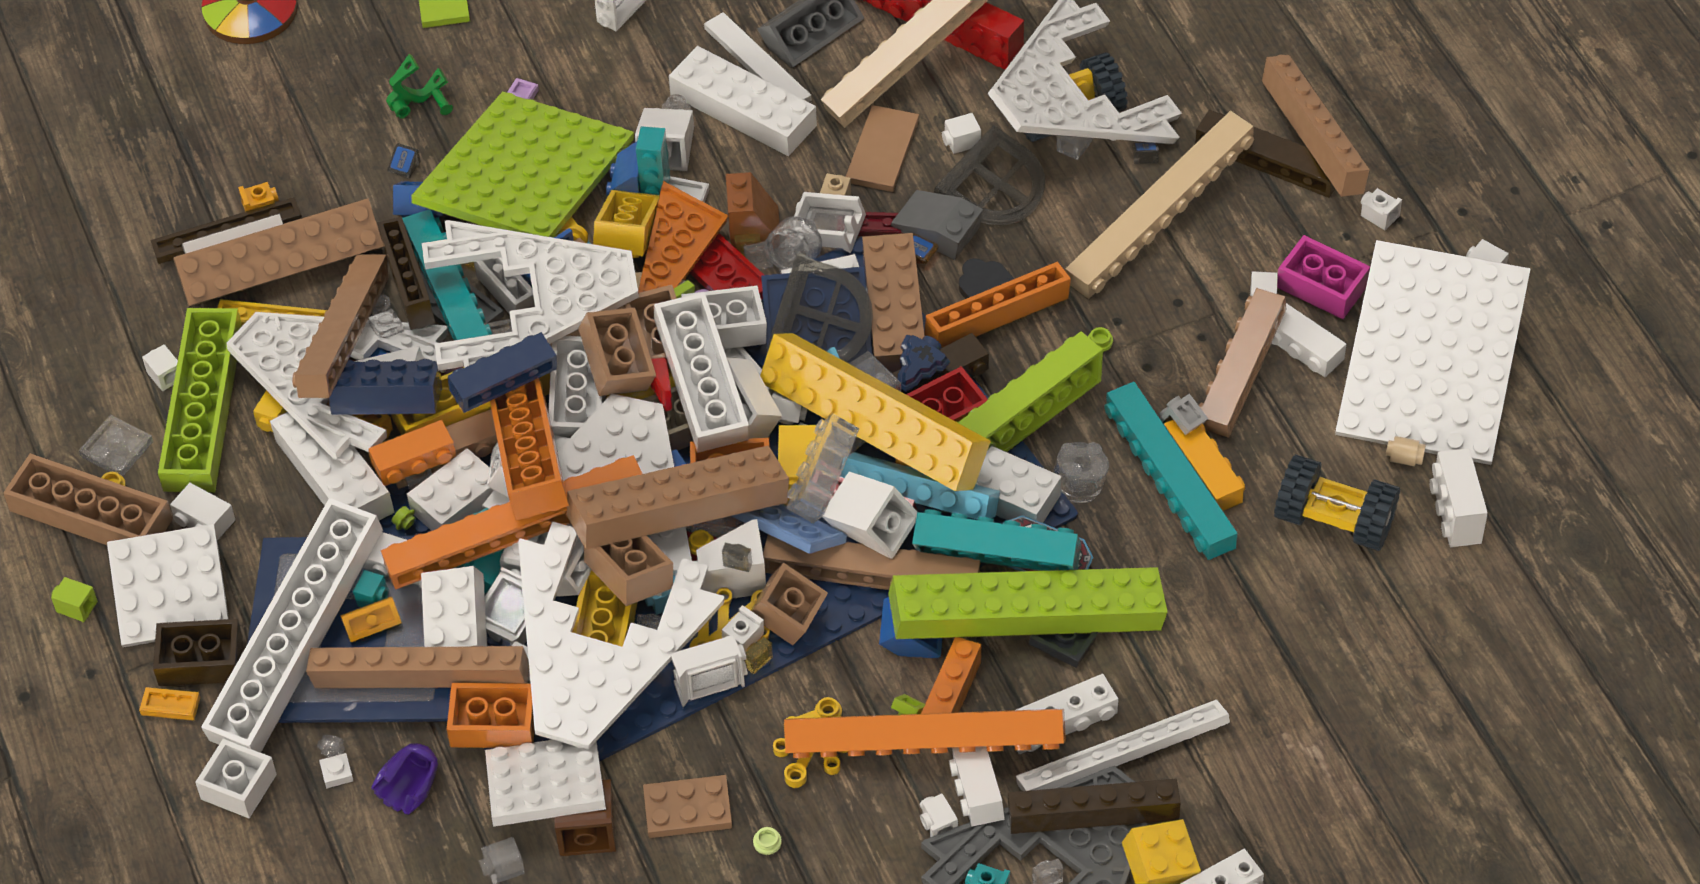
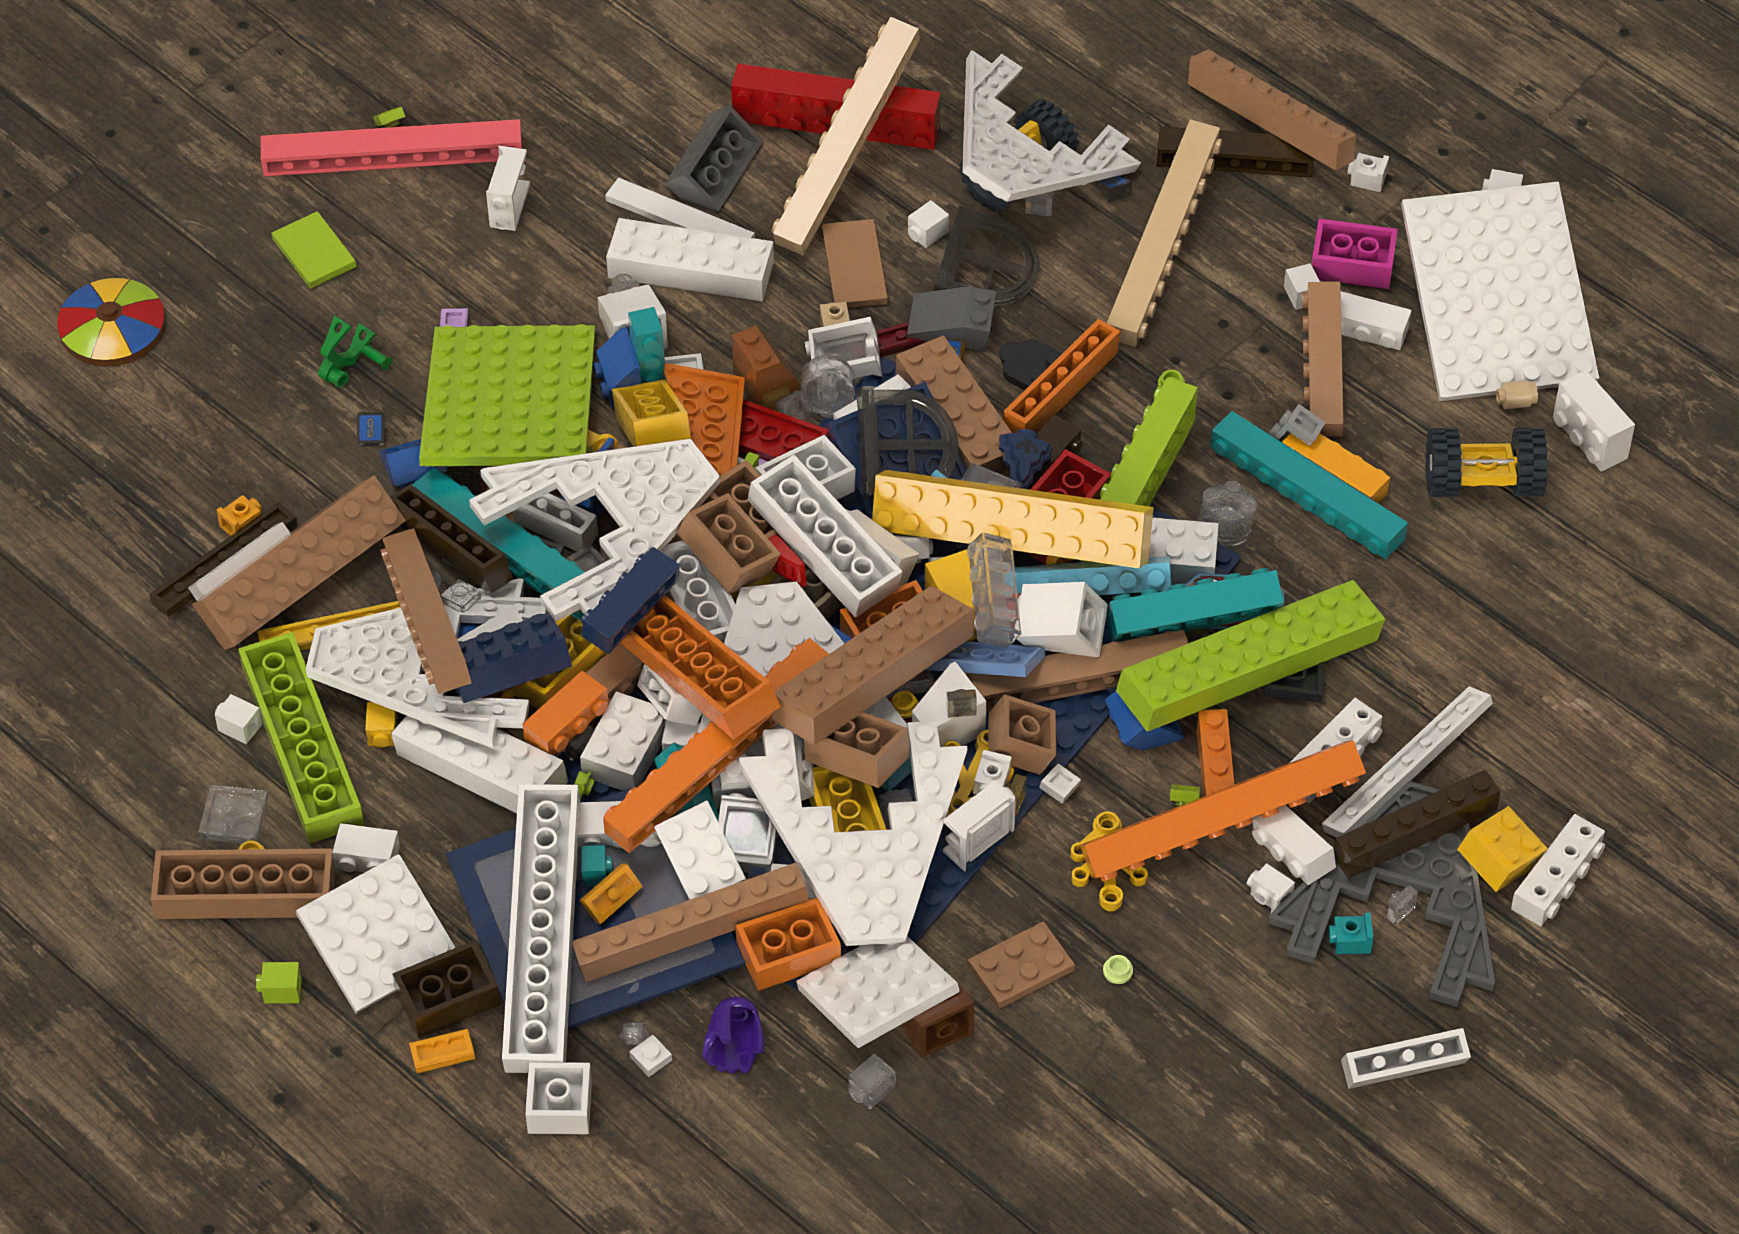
camera: 25 degrees left, 0 degrees up
none -> white plate [1039,764,1081,804]

